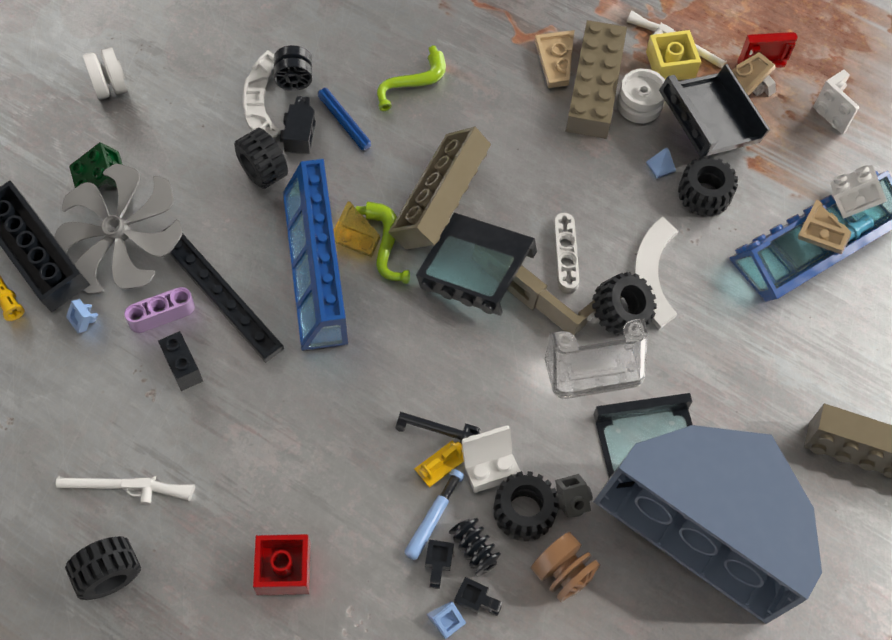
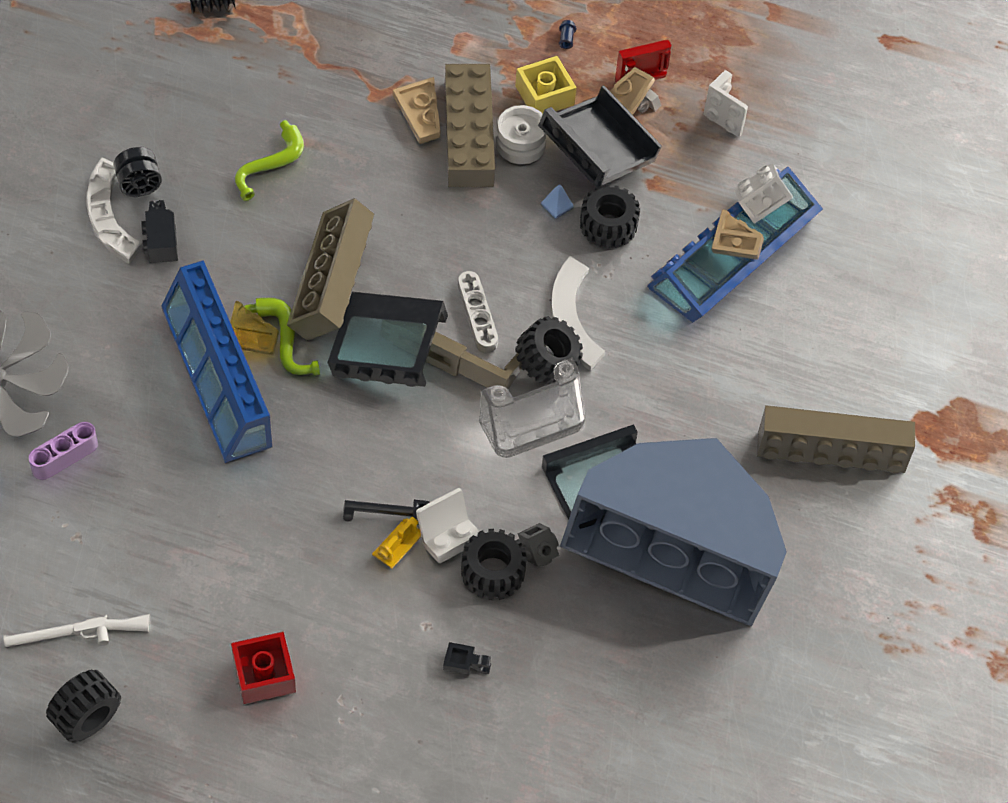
camera: 15 degrees left, 5 degrees down
black brick [158,331,203,391] -> none
black tile [161,225,284,363] -> none
black tyre [234,127,288,189] -> none
blue axle [318,87,371,151] -> none
light blue piece [405,469,464,560] -> none
black plate [425,539,454,589] -> none
light blue slope [427,601,466,639] -> none
black piece [449,518,501,576] -> none
medium nougat wheel [531,531,601,602] -> none
white piece [627,10,727,69] -> none
medium azure pin [845,215,874,242] -> none
none -> dark blue pin [559,20,577,49]

